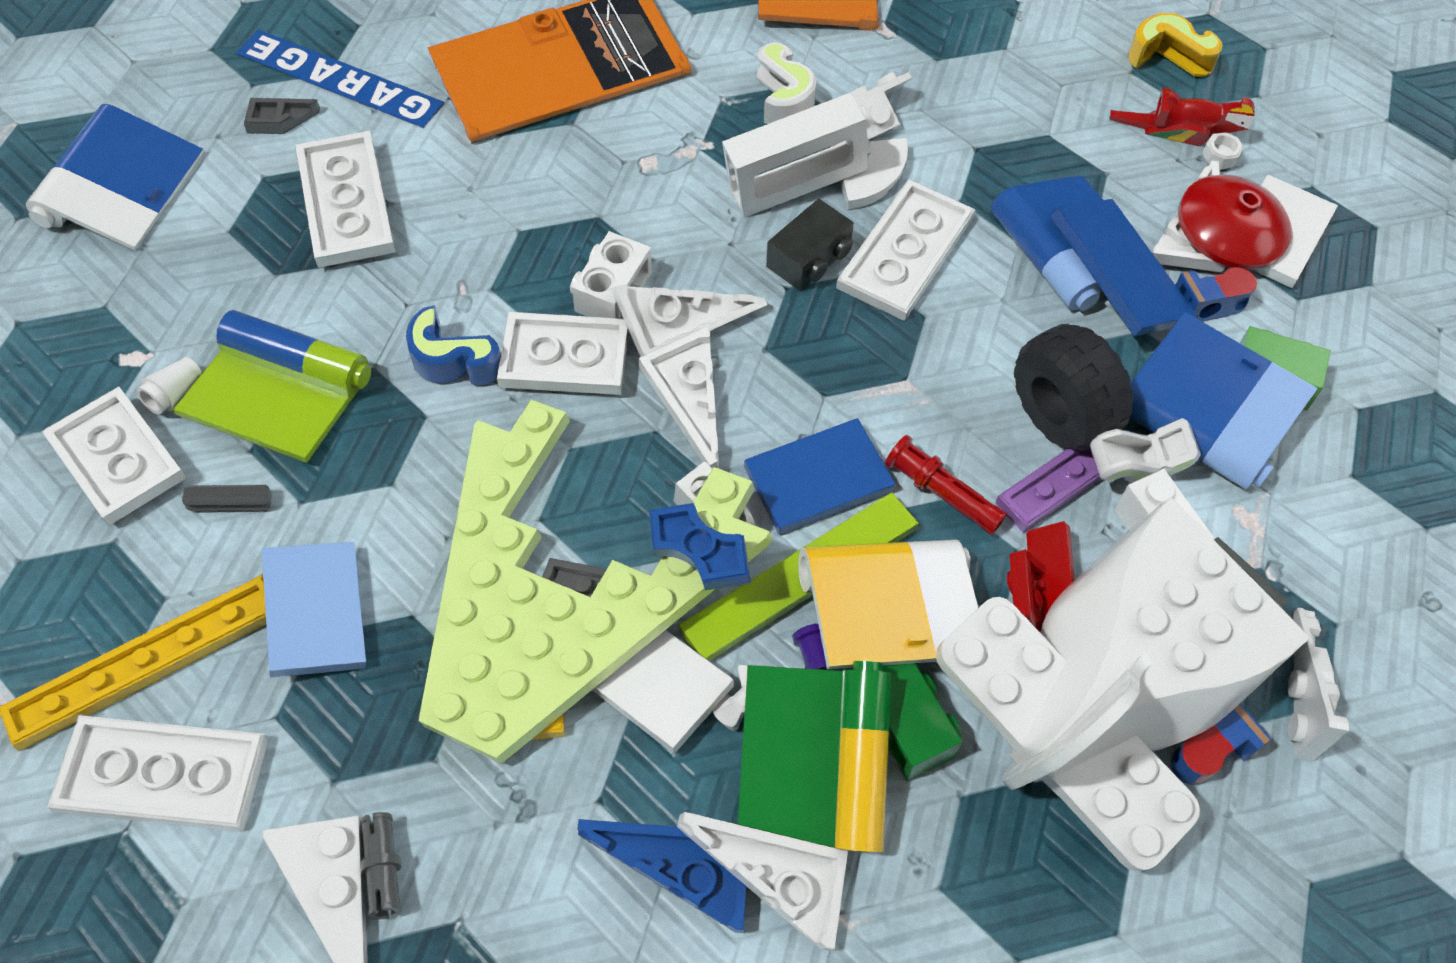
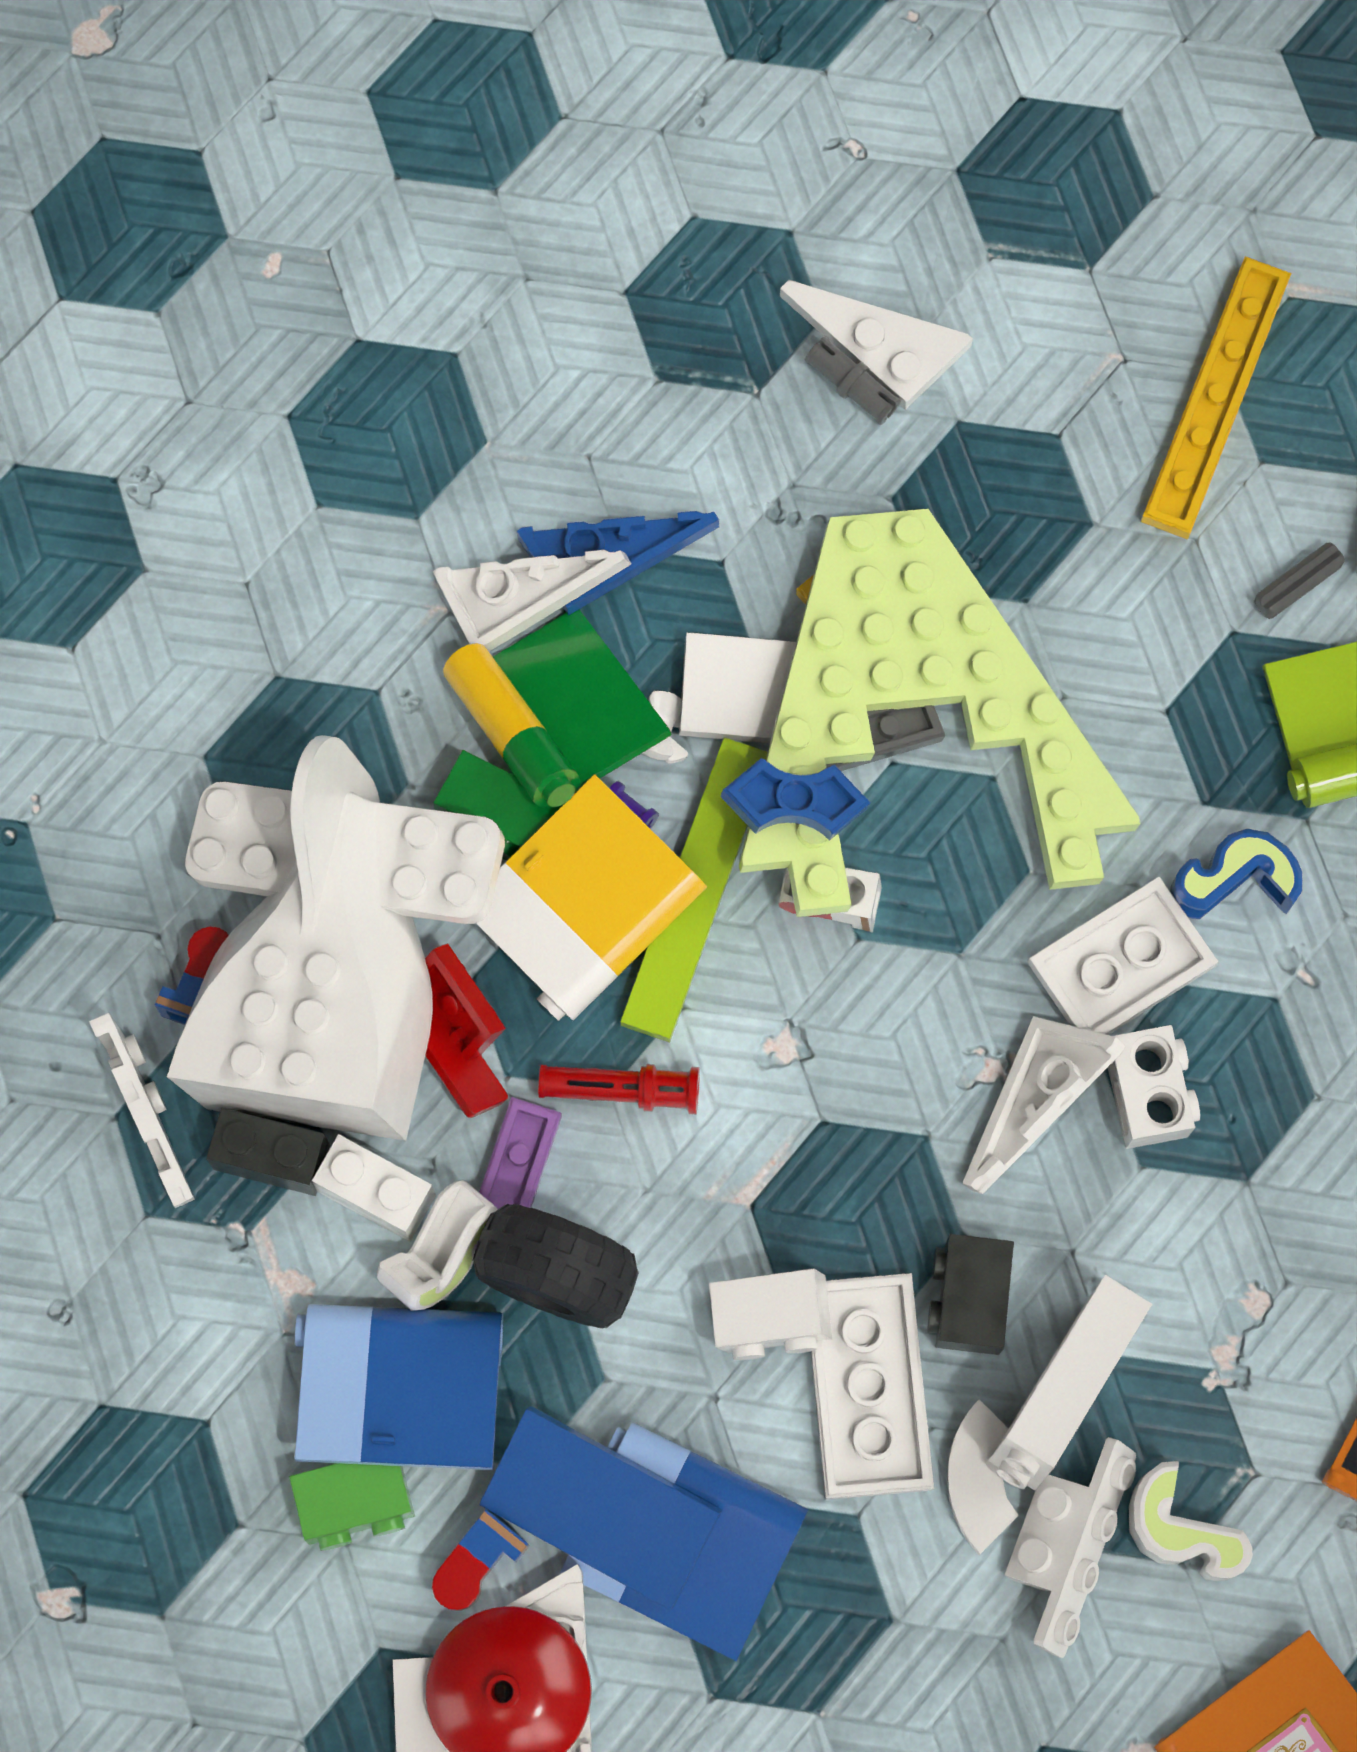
camera: 145 degrees right, 15 degrees up
white tile [47,715,269,832] -> none
light blue tile [262,542,366,678] -> none
white wing [639,327,719,469] -> none
blue tile [744,418,896,535] -> none
none -> white brick [709,1269,832,1360]

